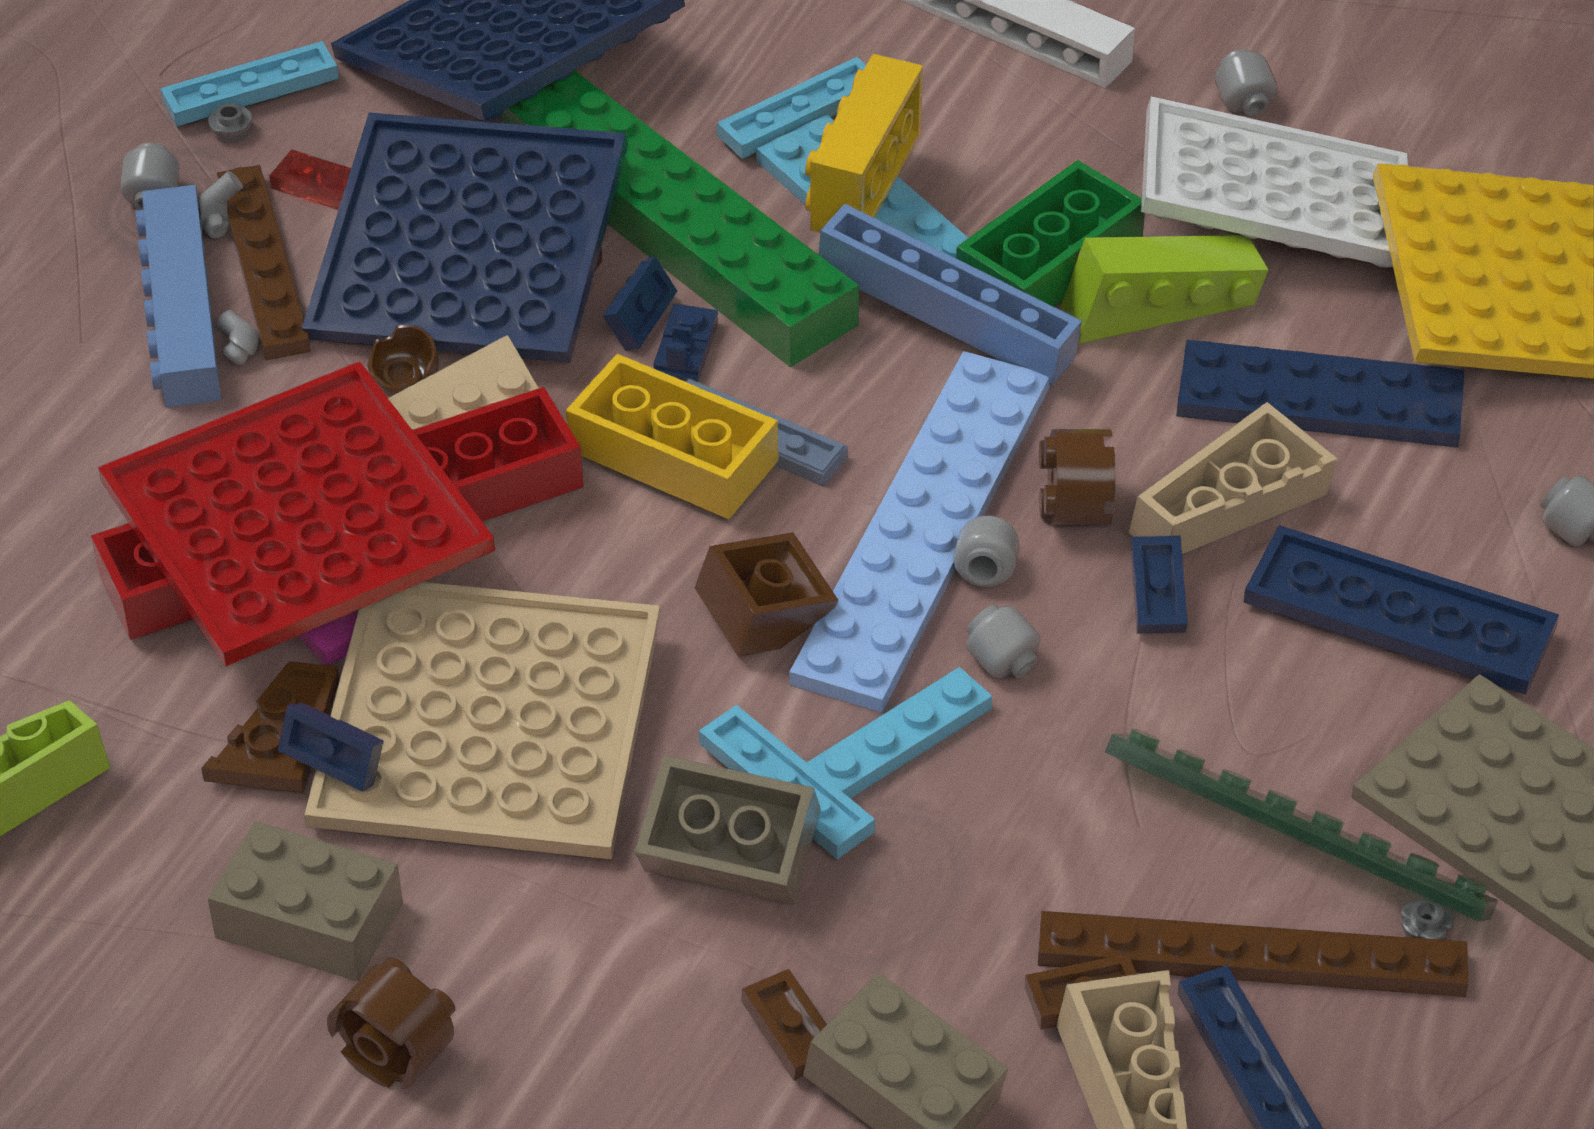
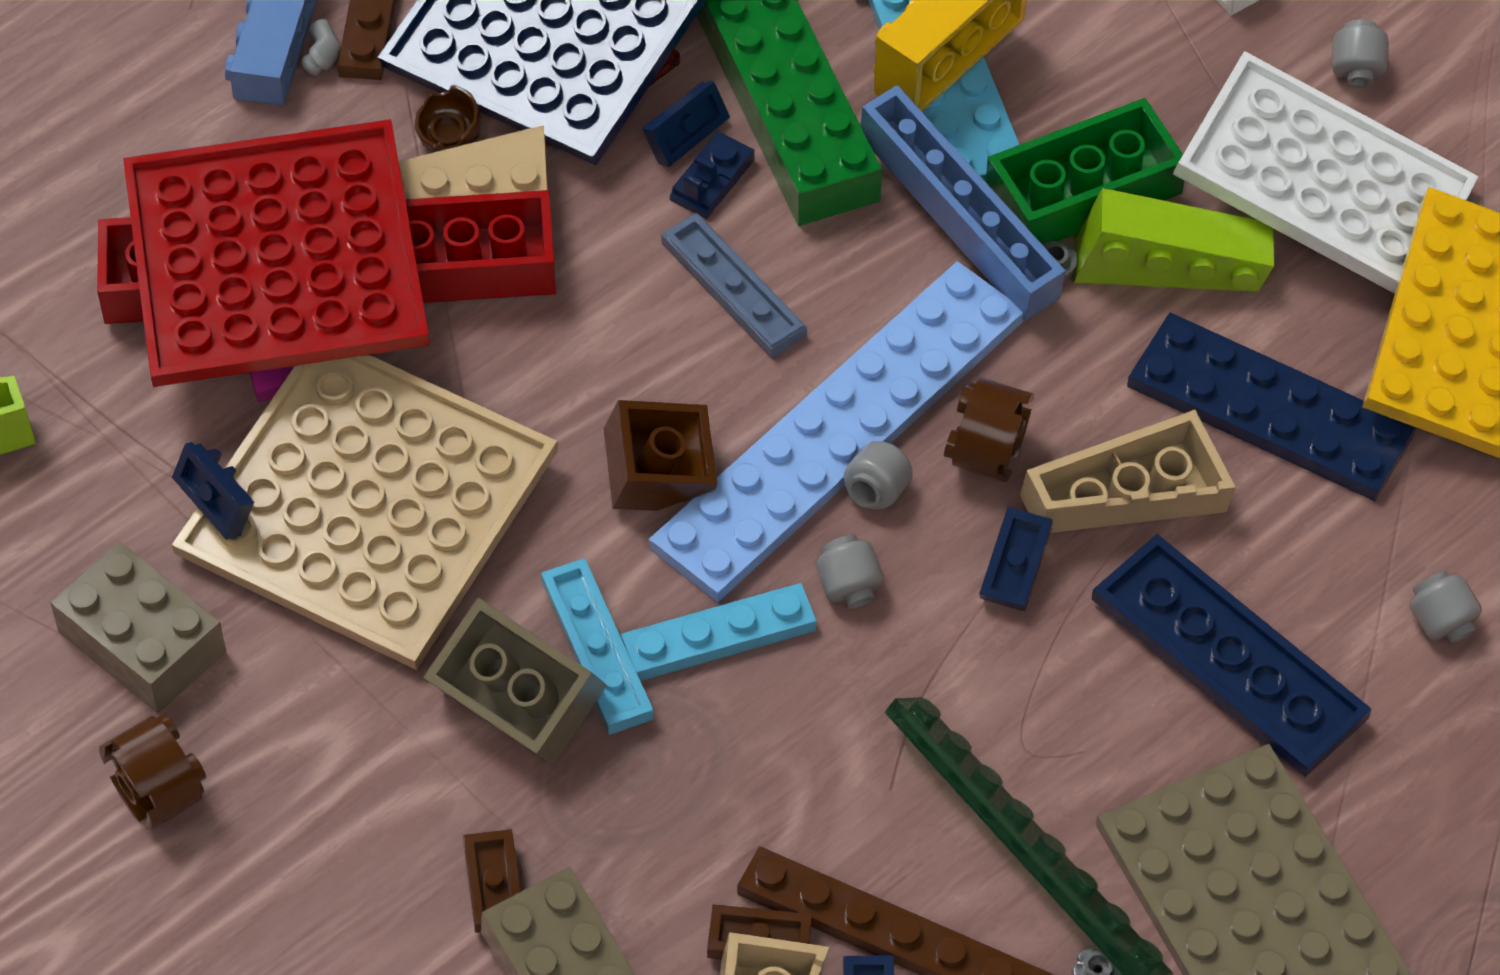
camera: 20 degrees right, 10 degrees up
reddish brown wing [201,661,340,793] -> none
yellow brick [566,354,779,519] -> none

